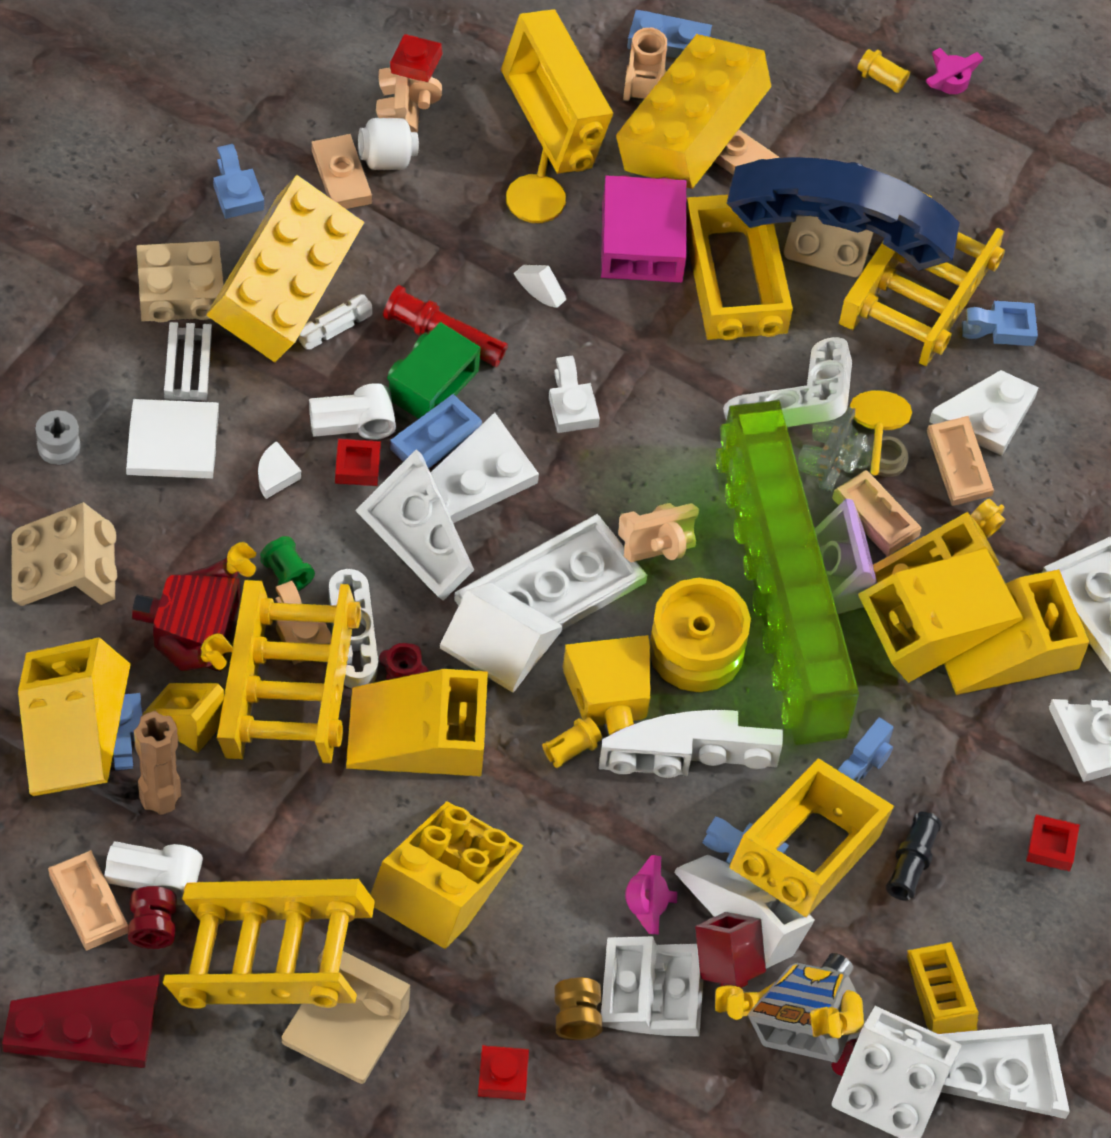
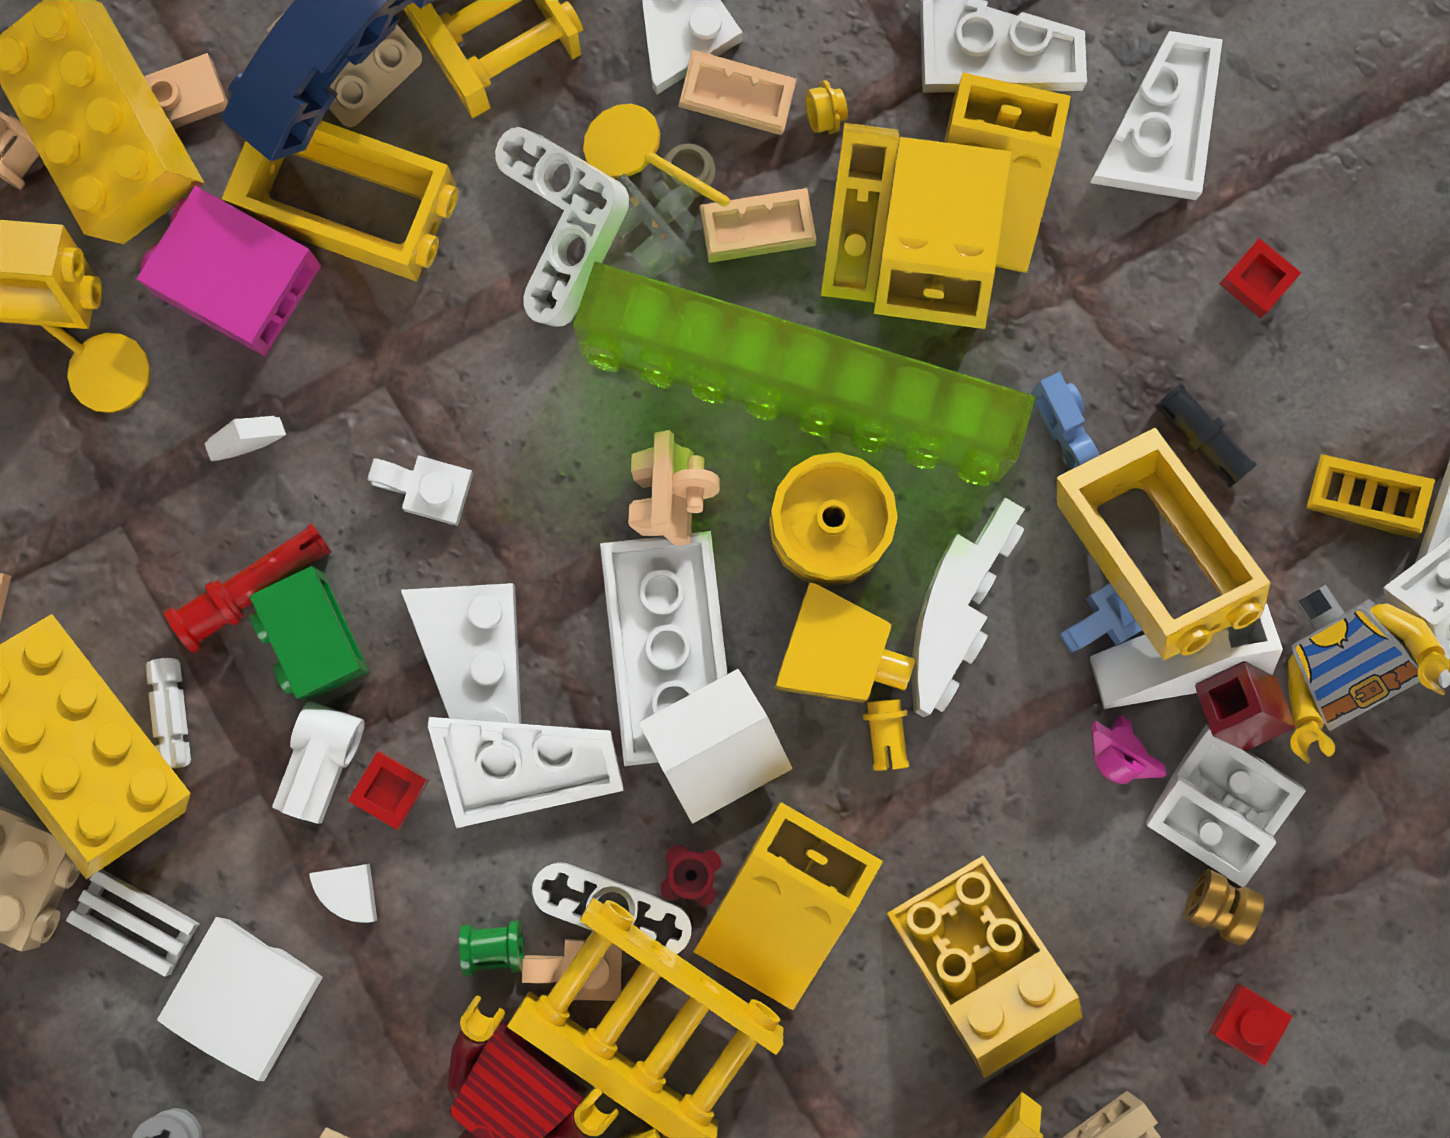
camera: 60 degrees left, 25 degrees up
medium blue plate [390,394,482,469] -> none
slope [799,499,877,618] -> none

